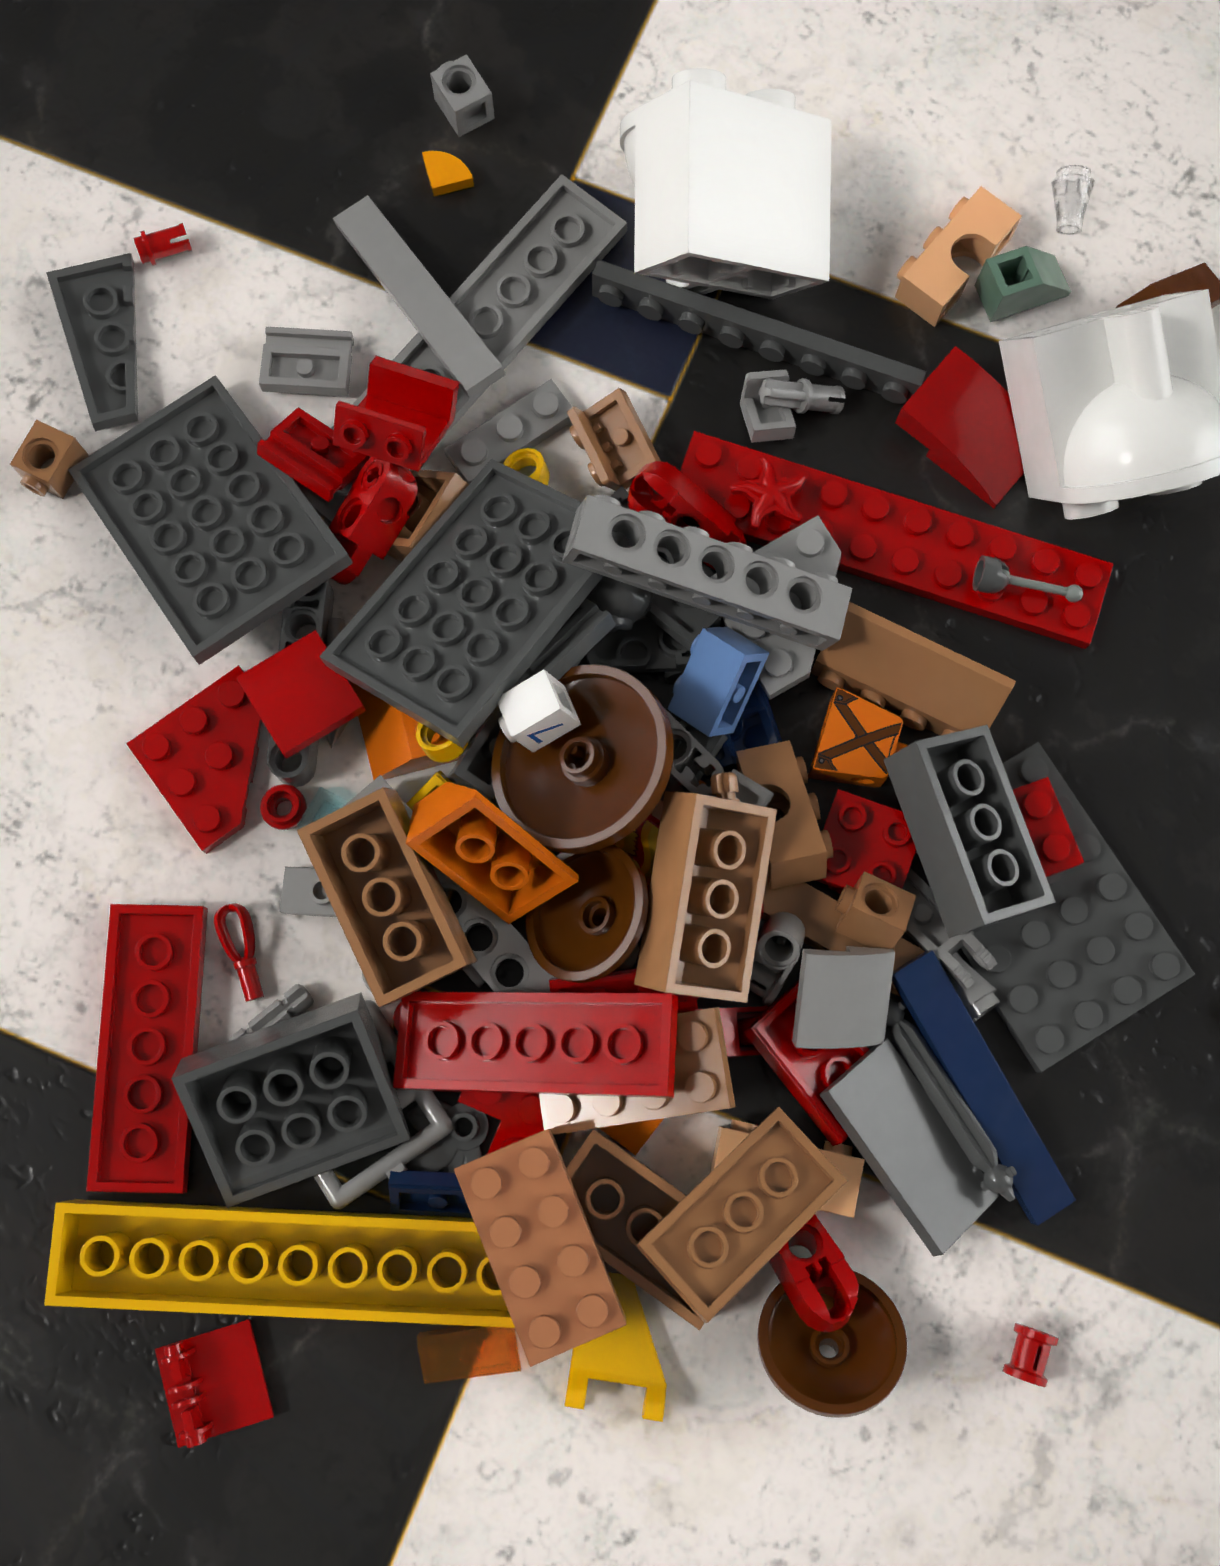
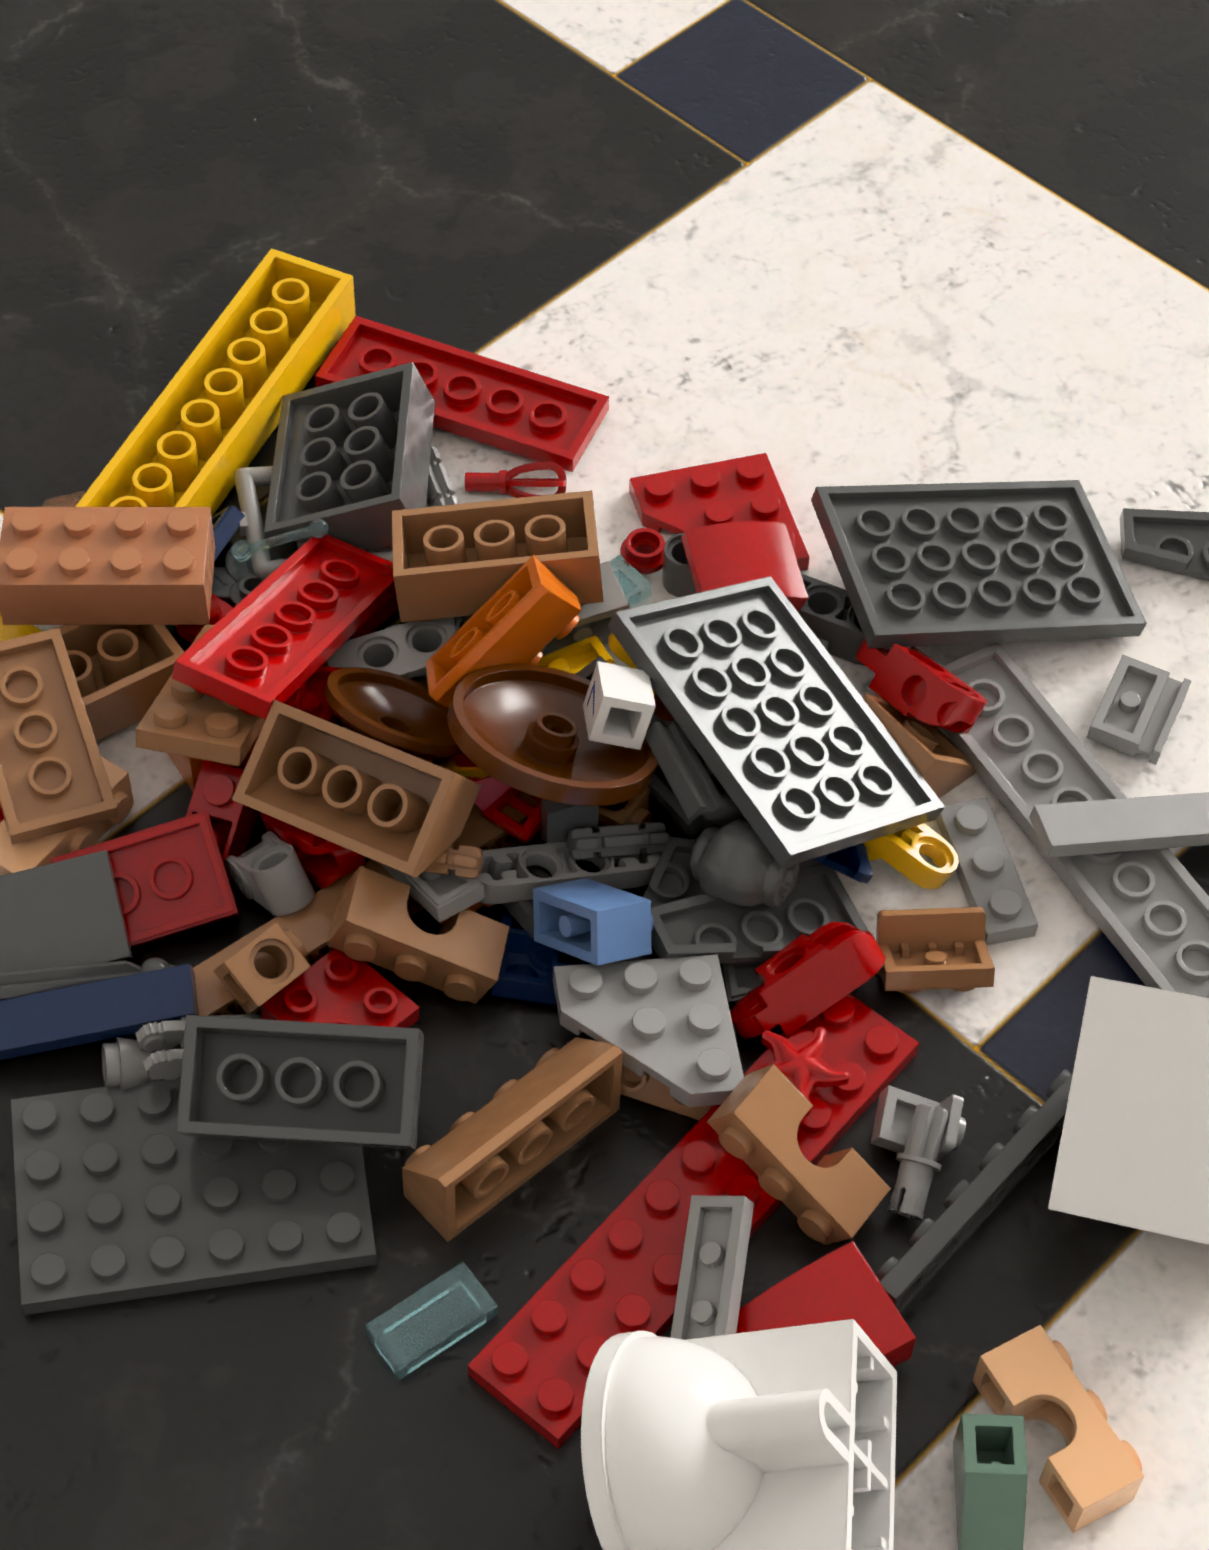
camera: 110 degrees right, 25 degrees down
medium nougat brick [10,419,89,499] -> none
red hinge [155,1319,274,1448] -> none
red plate [257,407,369,502] -> none
red panel [332,356,460,472] -> none
light grey brick [562,495,853,651] -> none
light grey slope [792,946,895,1049] -> none
orange torso [808,687,908,788] -> none
hinge [972,555,1083,602] -> none
red plate [1013,777,1085,877] -> none
none -> clear light blue hinge [231,519,329,562]
none -> clear light blue tile [365,1262,497,1380]
none -> light grey plate [670,1195,754,1340]
none -> medium nougat arch [707,1064,891,1245]

